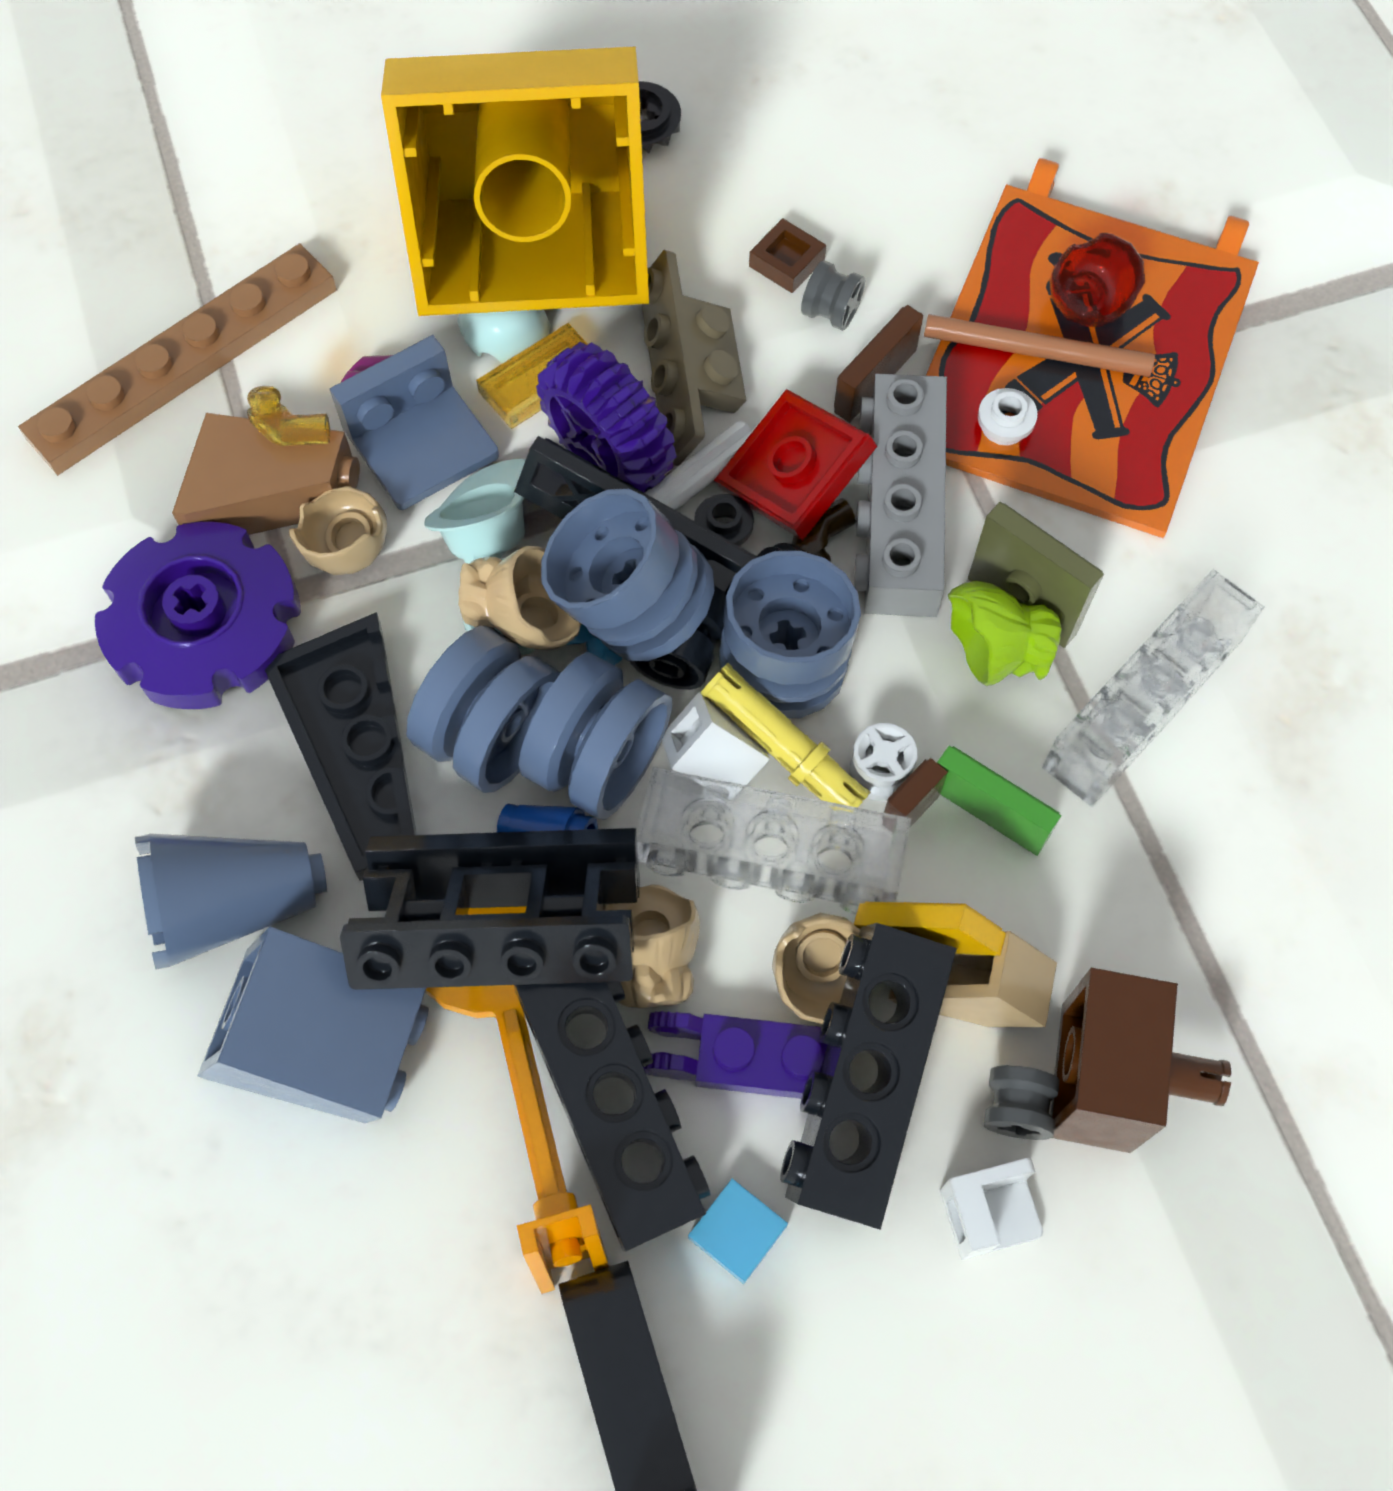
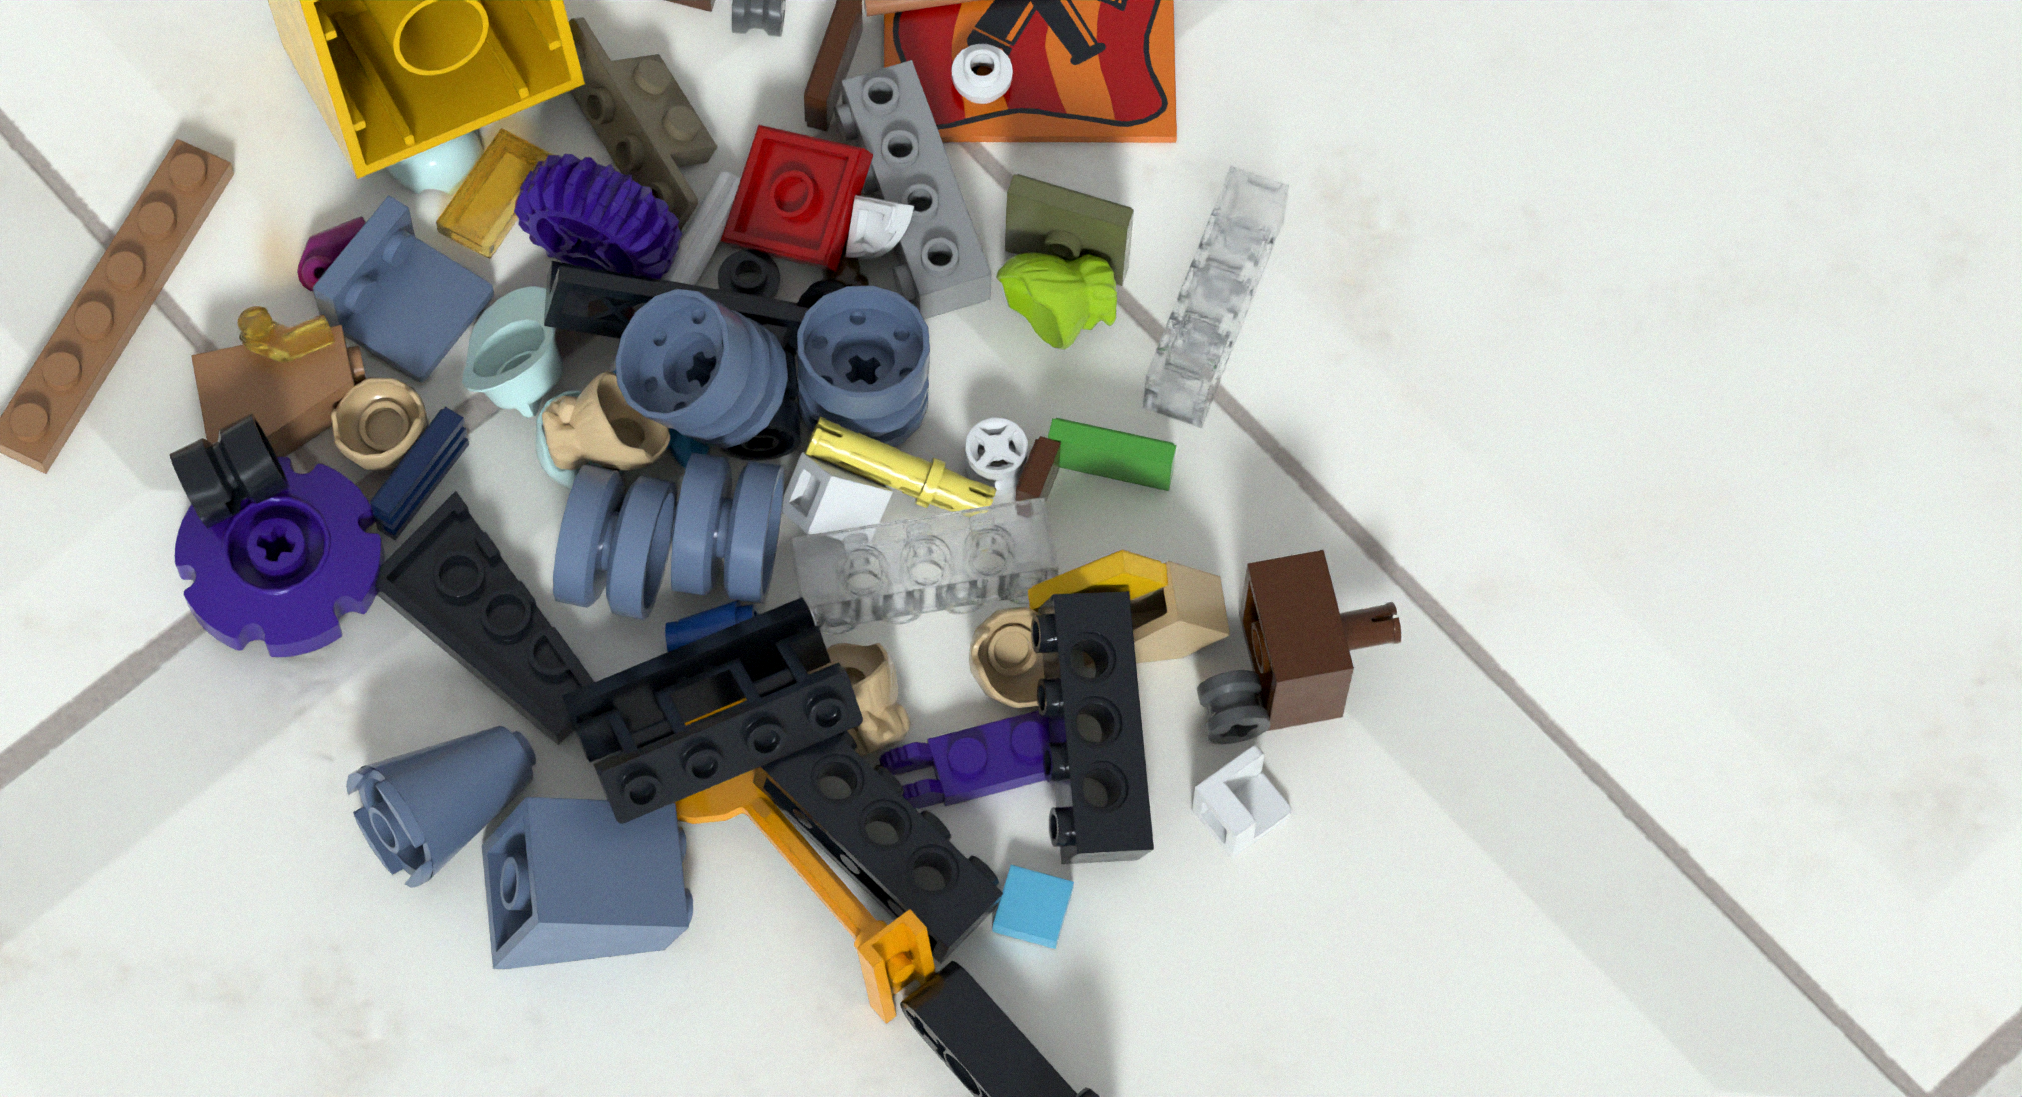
camera: 25 degrees left, 0 degrees up
none -> black wheel [169,413,290,529]
none -> dark blue tile [370,406,469,541]
none -> white tile [845,195,914,259]

